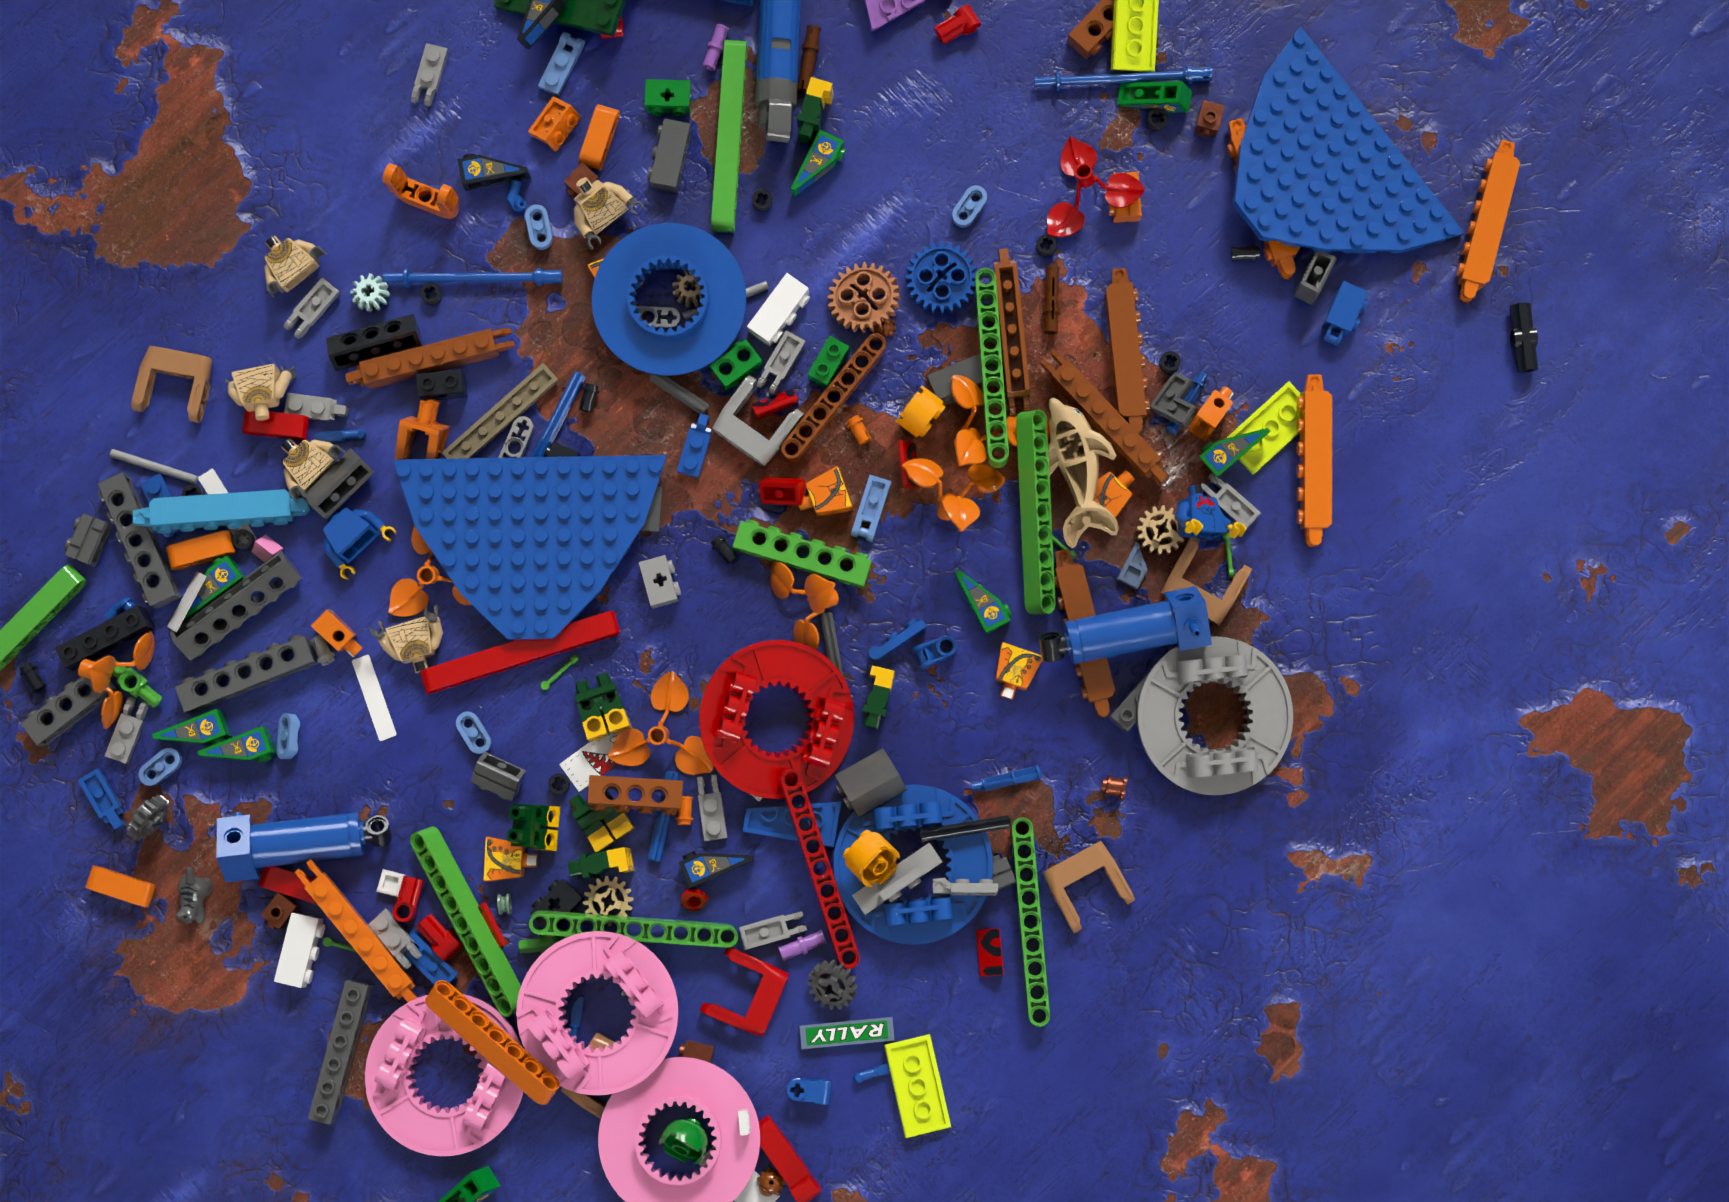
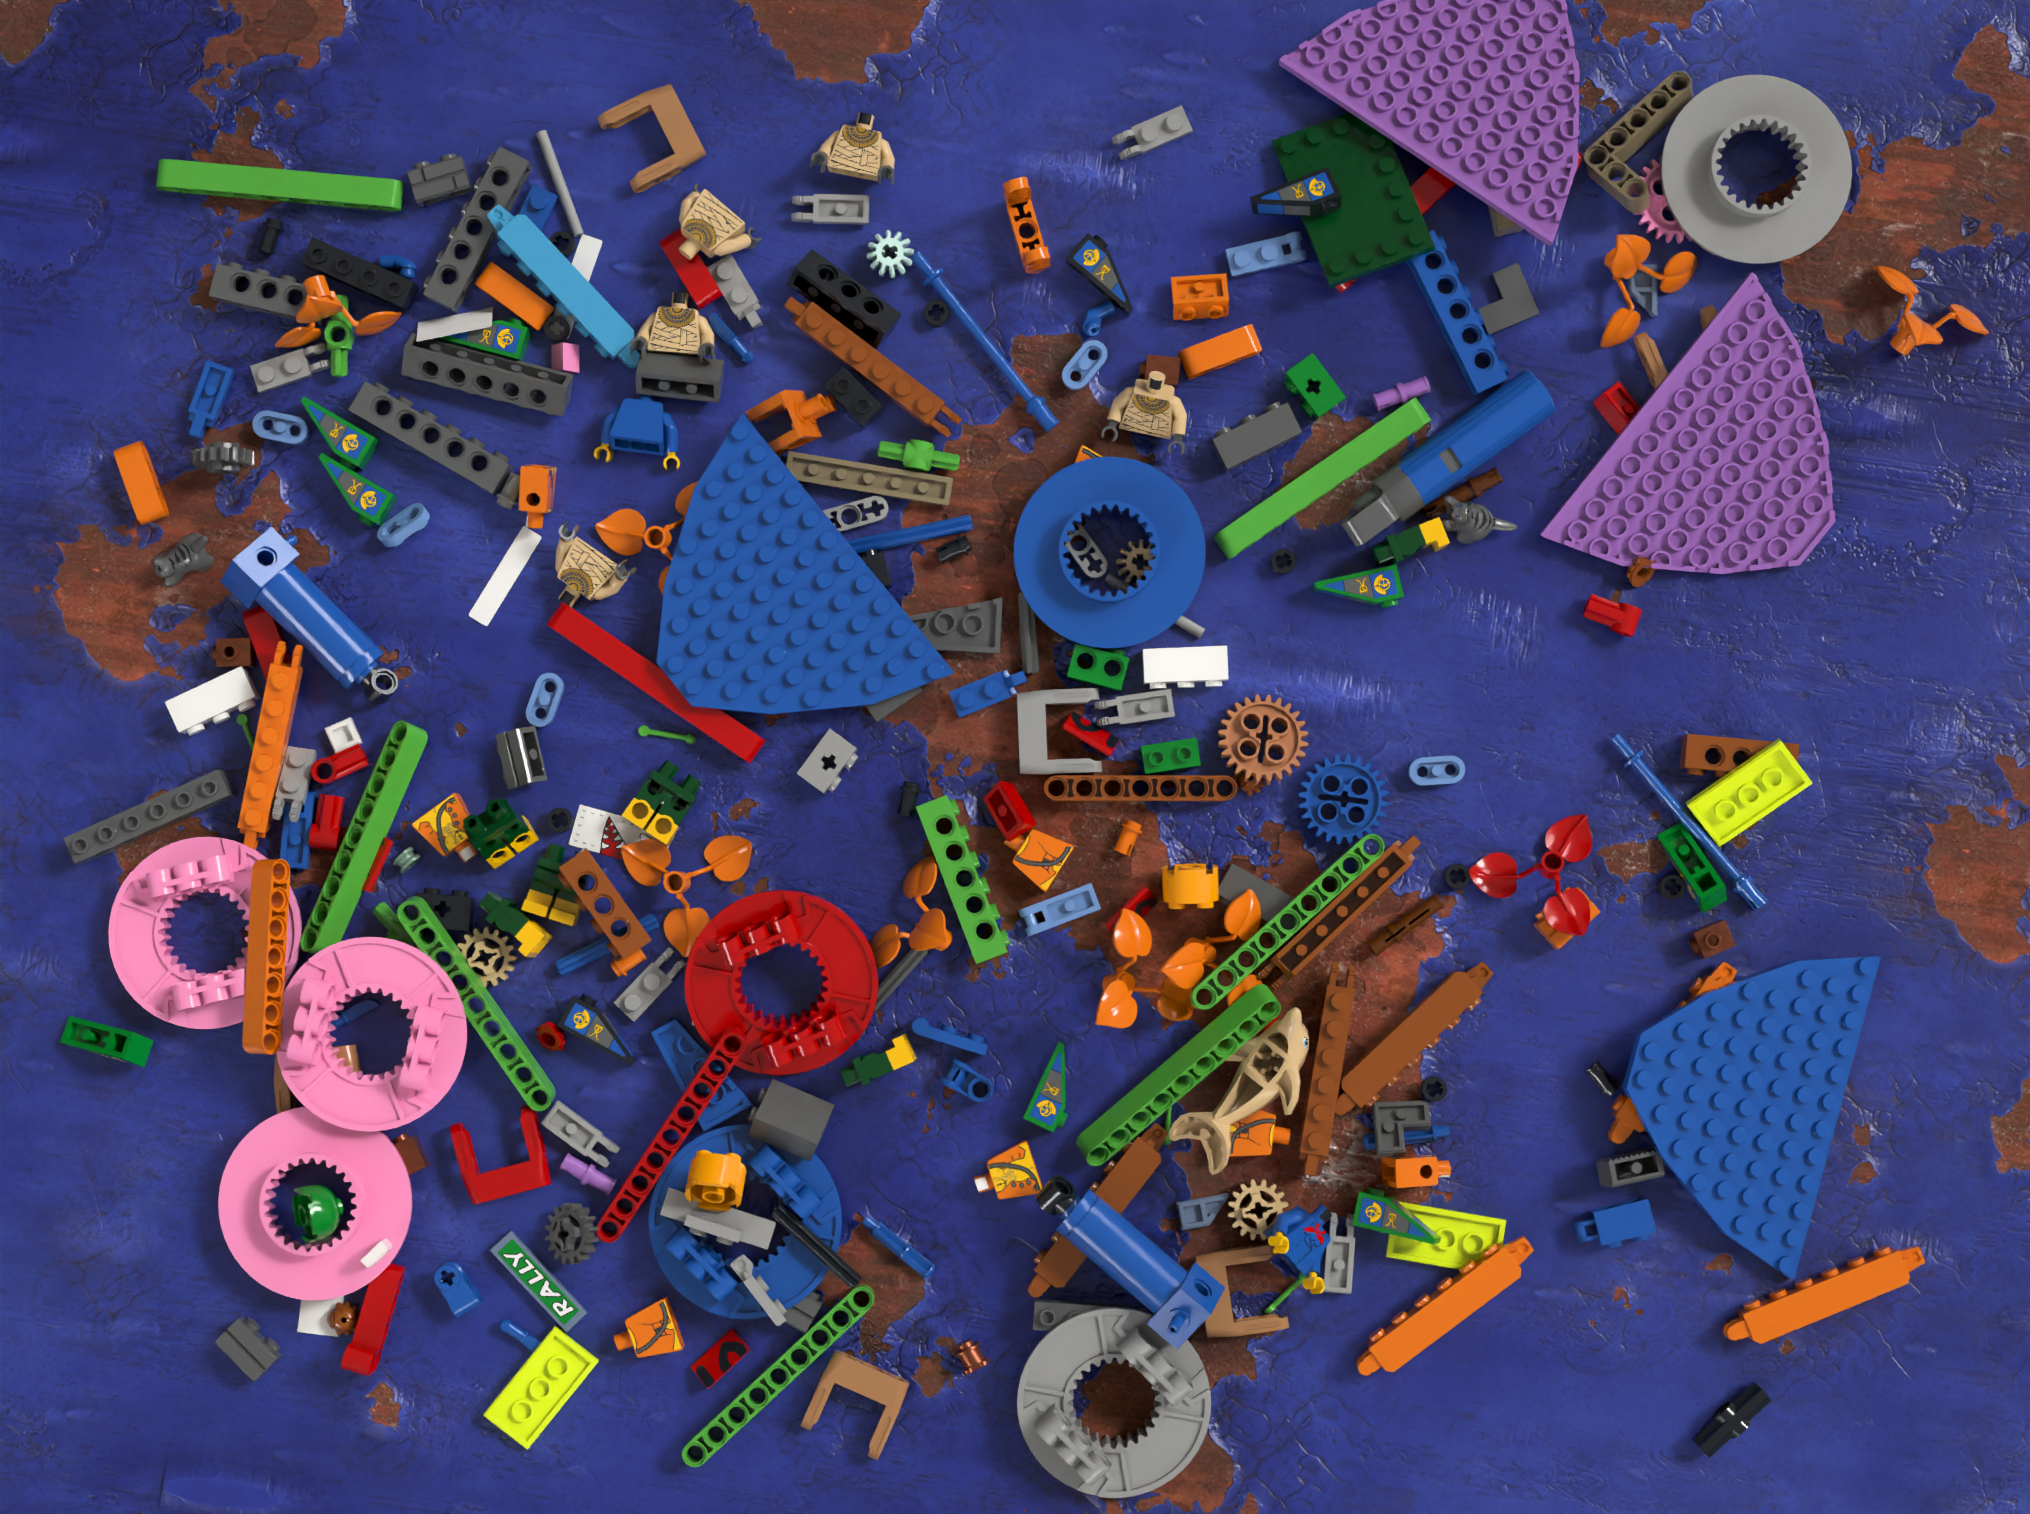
camera: 50 degrees right, 5 degrees up
none -> orange torso [614,1295,685,1358]
none -> bright green axle [878,439,960,472]
none -> dark grey wing [909,598,1003,654]
none -> dark grey animal [1442,495,1518,544]

